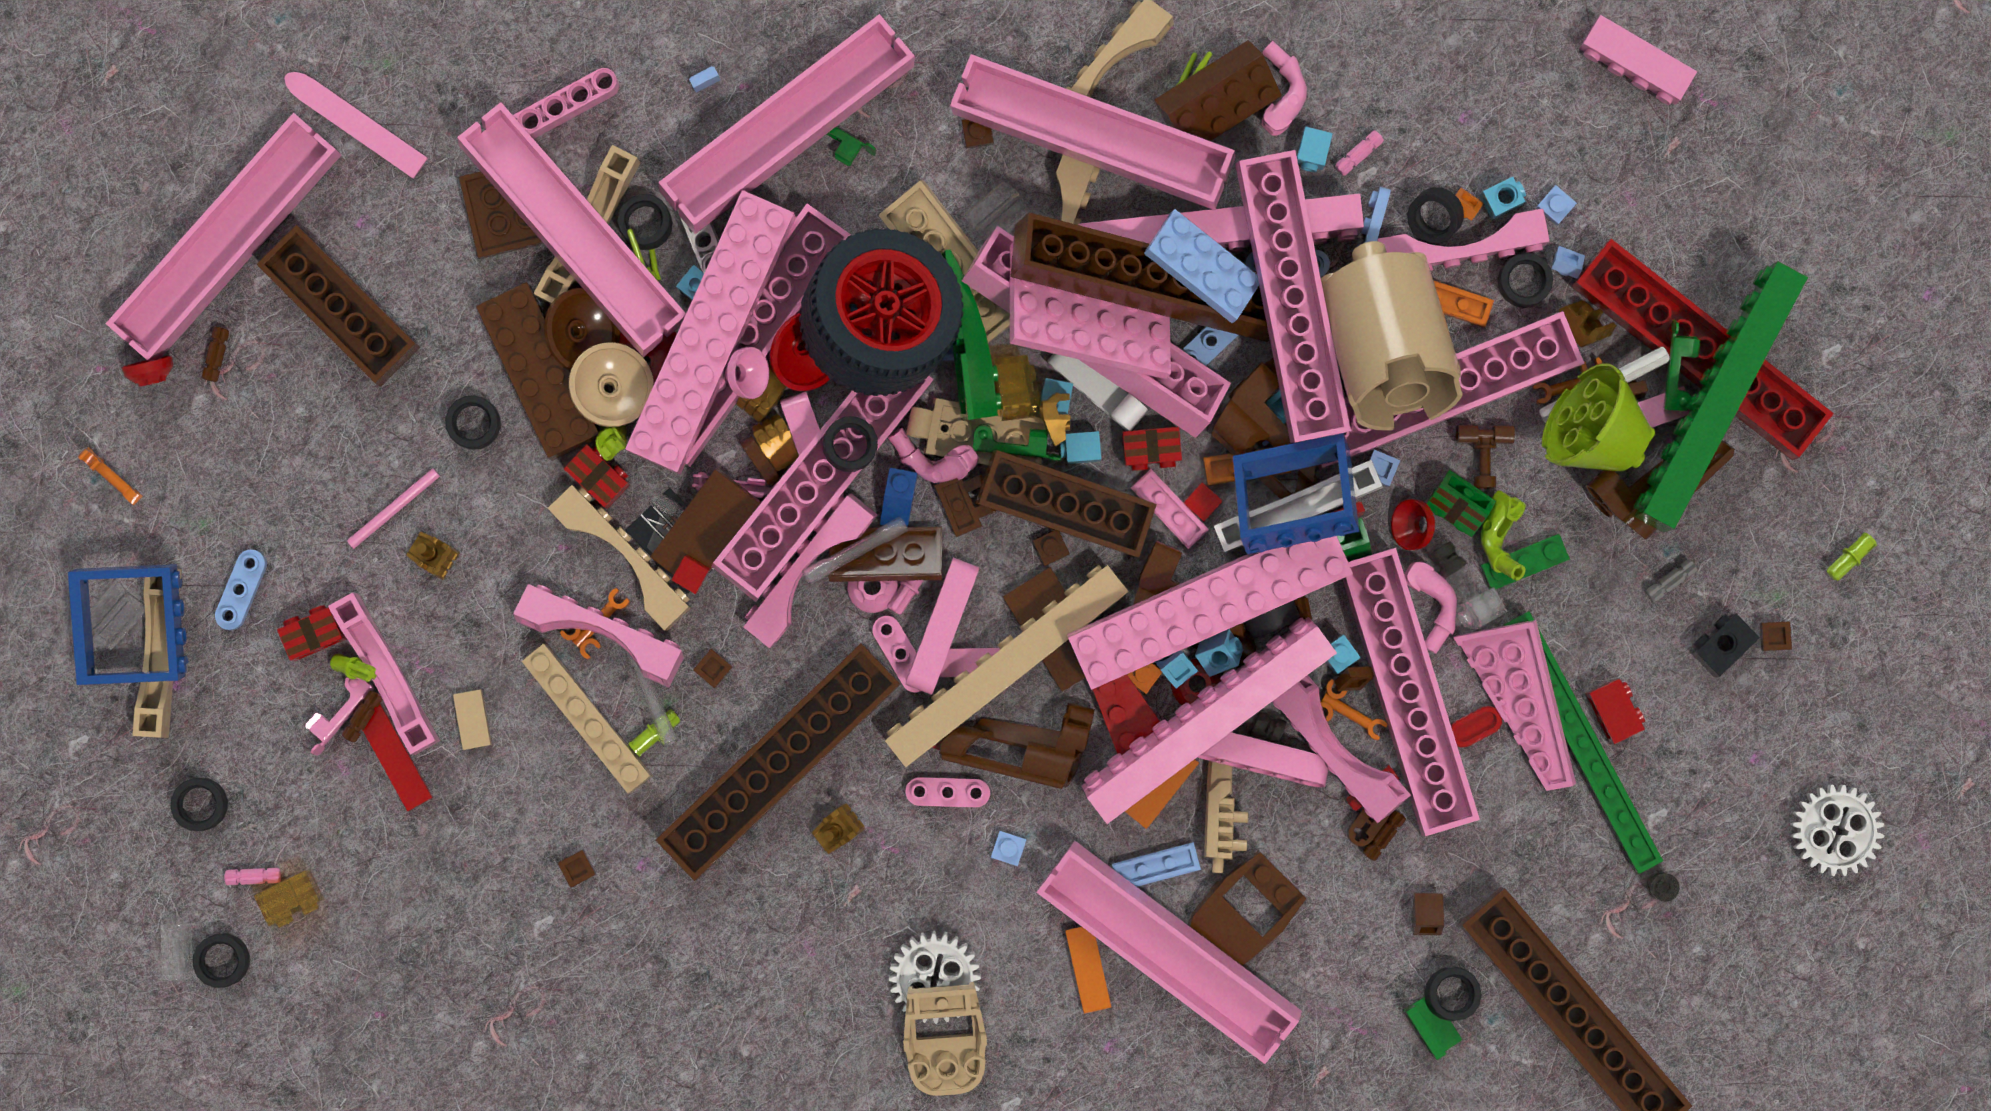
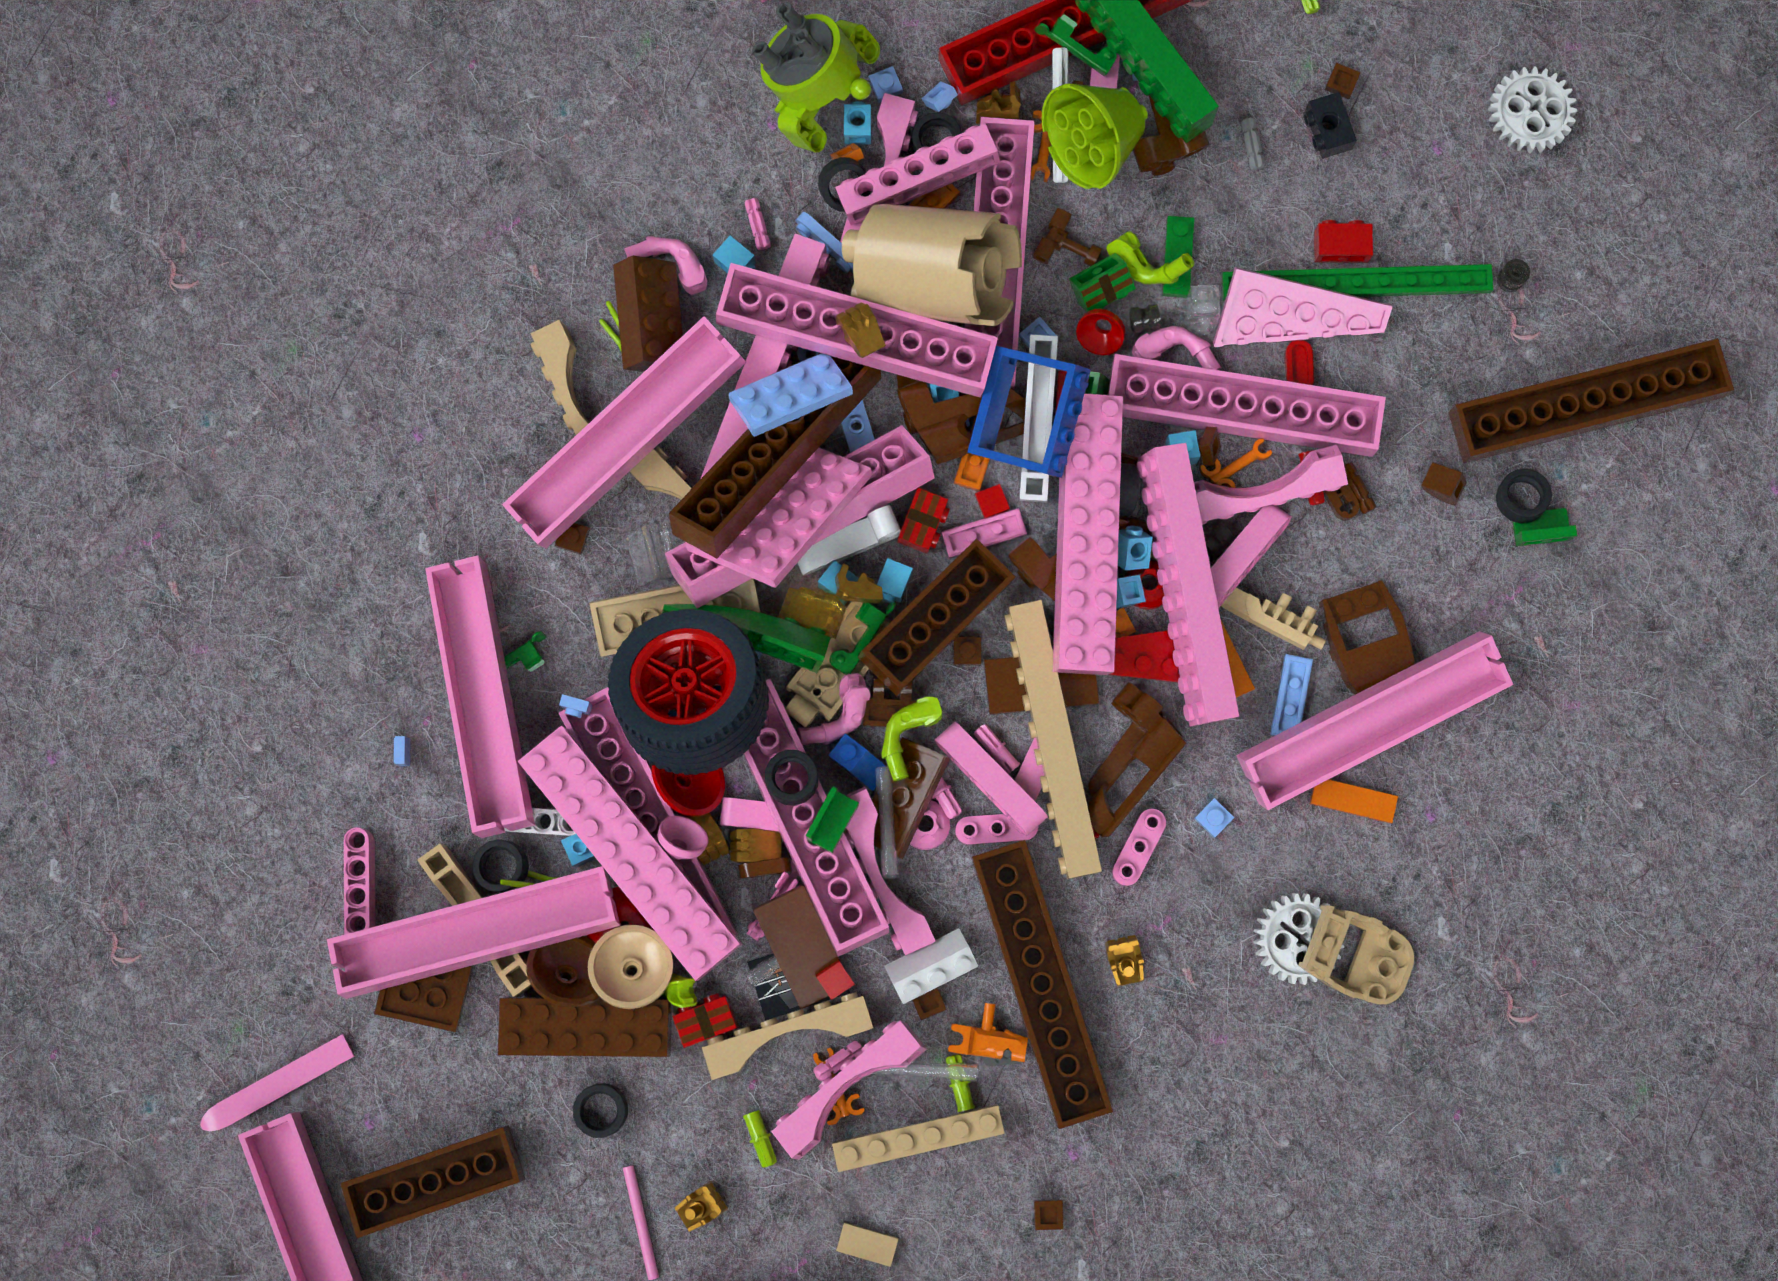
camera: 60 degrees left, 5 degrees down
none -> light blue plate [559,694,593,718]
none -> lime axle [743,1110,777,1168]
none -> lime piece [752,2,880,153]
none -> green panel [806,786,859,854]
none -> bright pink axle [813,1041,863,1082]
none -> bright pink brick [835,124,1000,225]
none -> pearl gold hand [836,302,886,358]
none -> lime piece [881,696,942,782]
none -> white brick [884,928,978,1004]
none -> orange piece [948,1003,1028,1066]
none -> bright pink axle [974,724,1020,774]

